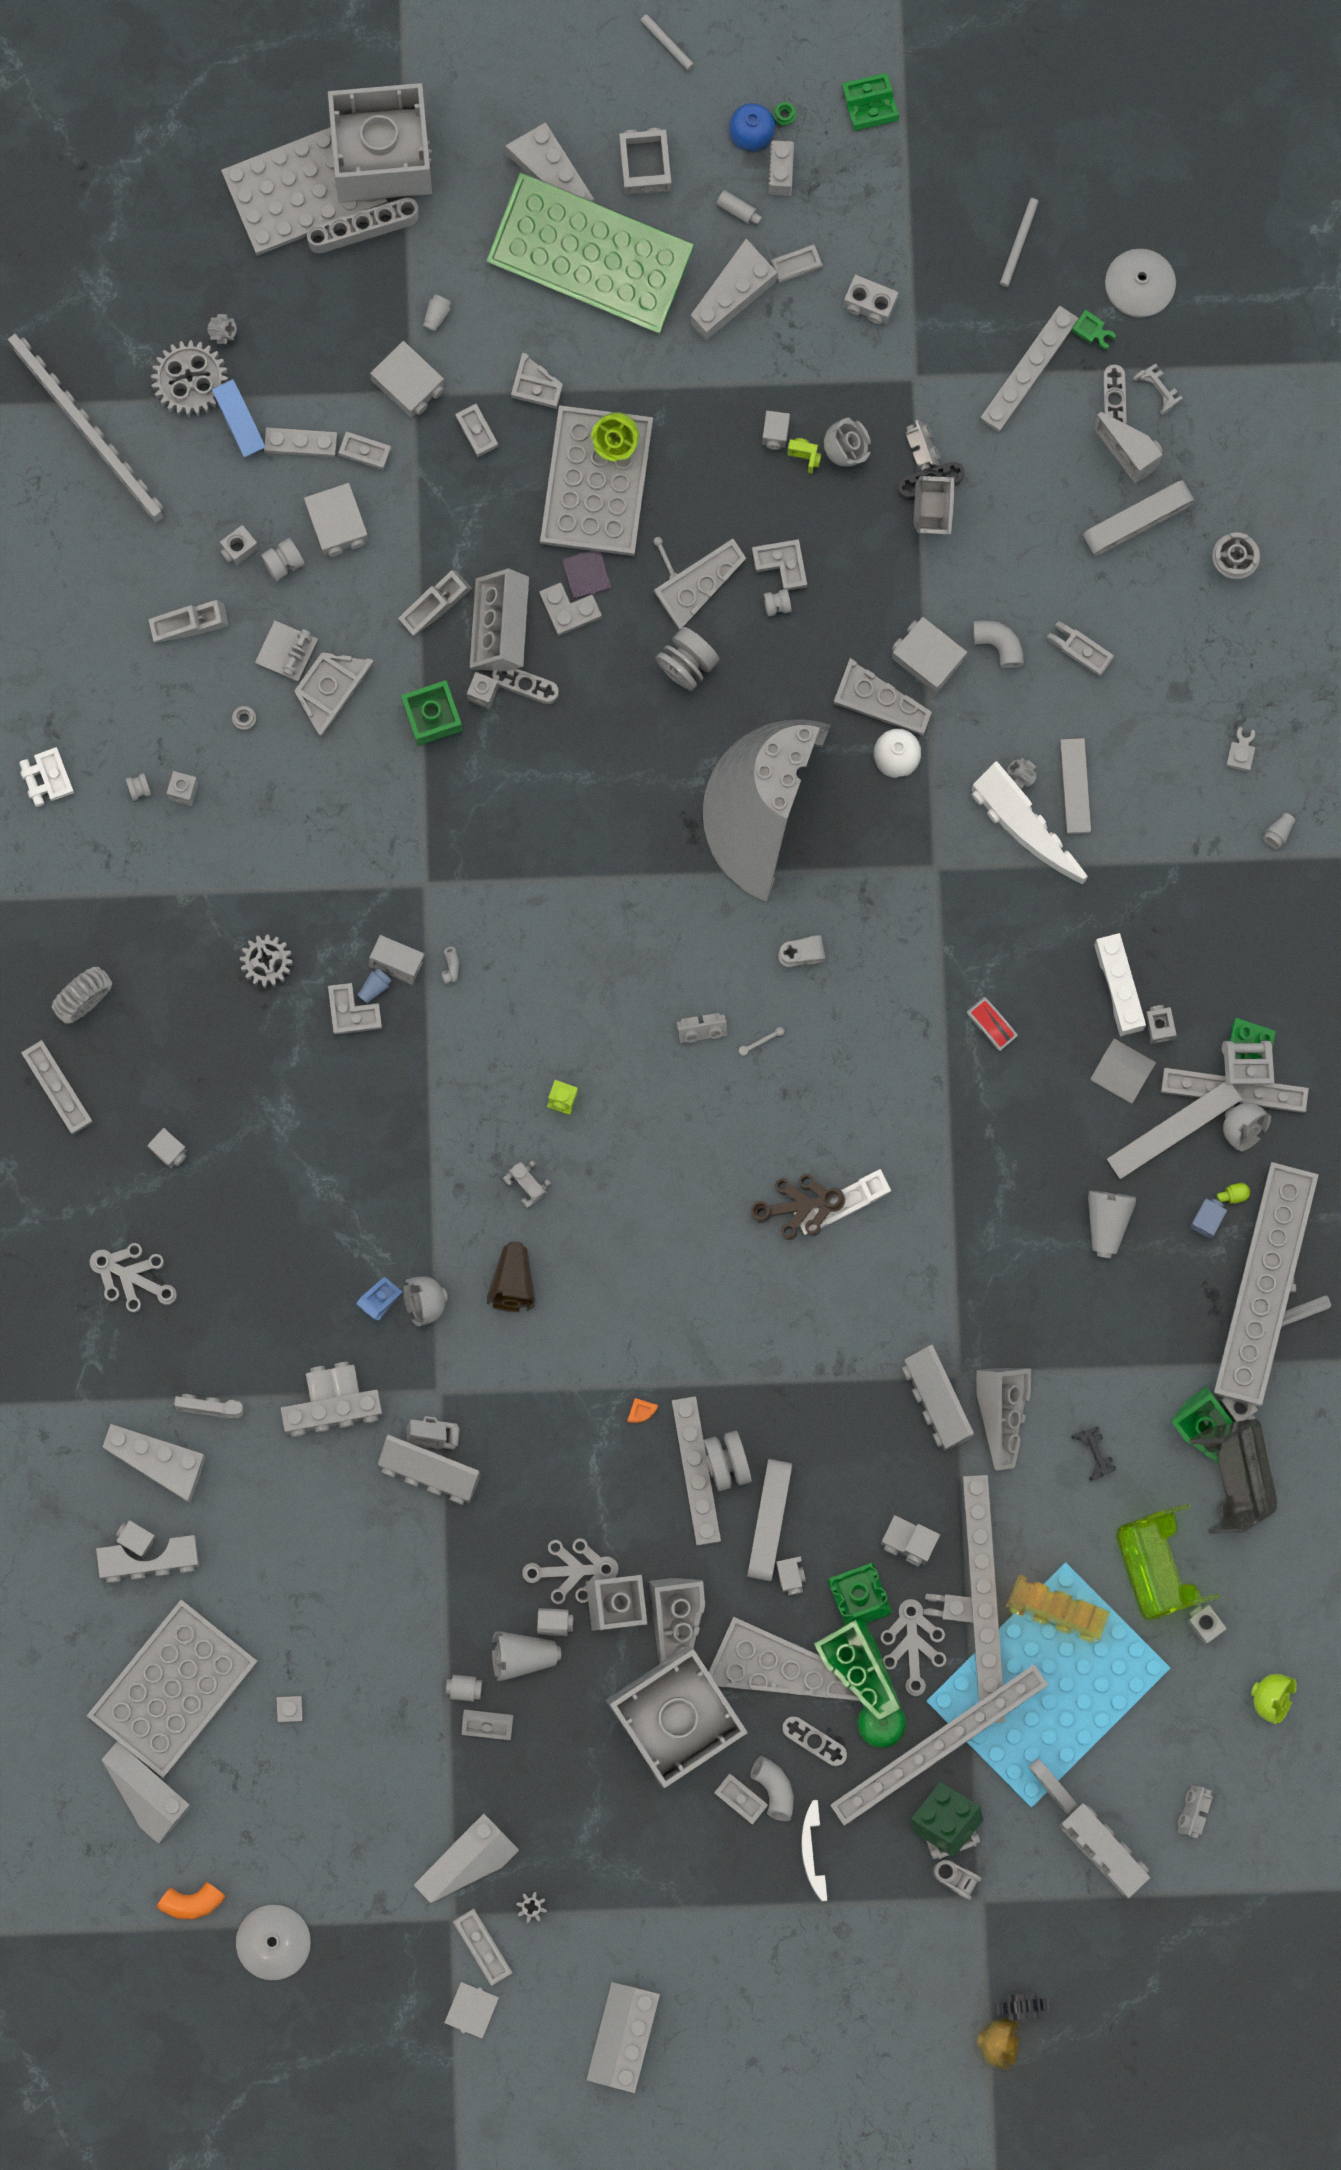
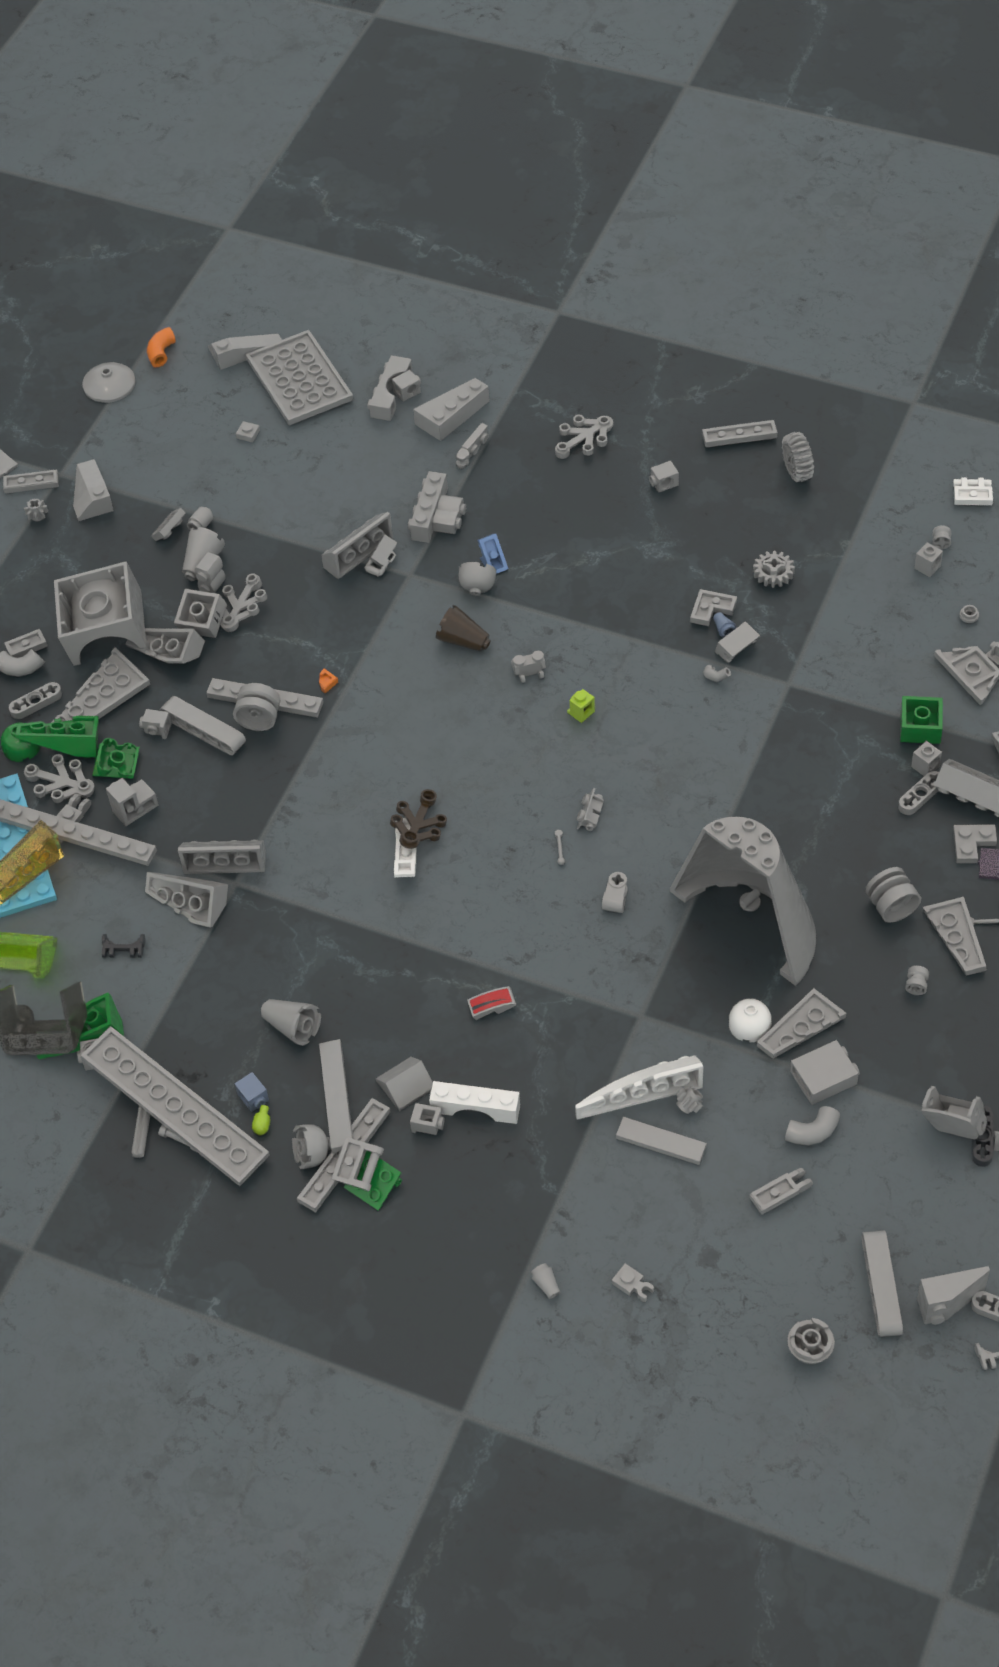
camera: 120 degrees right, 25 degrees down
light grey plate [752,539,807,590] -> none

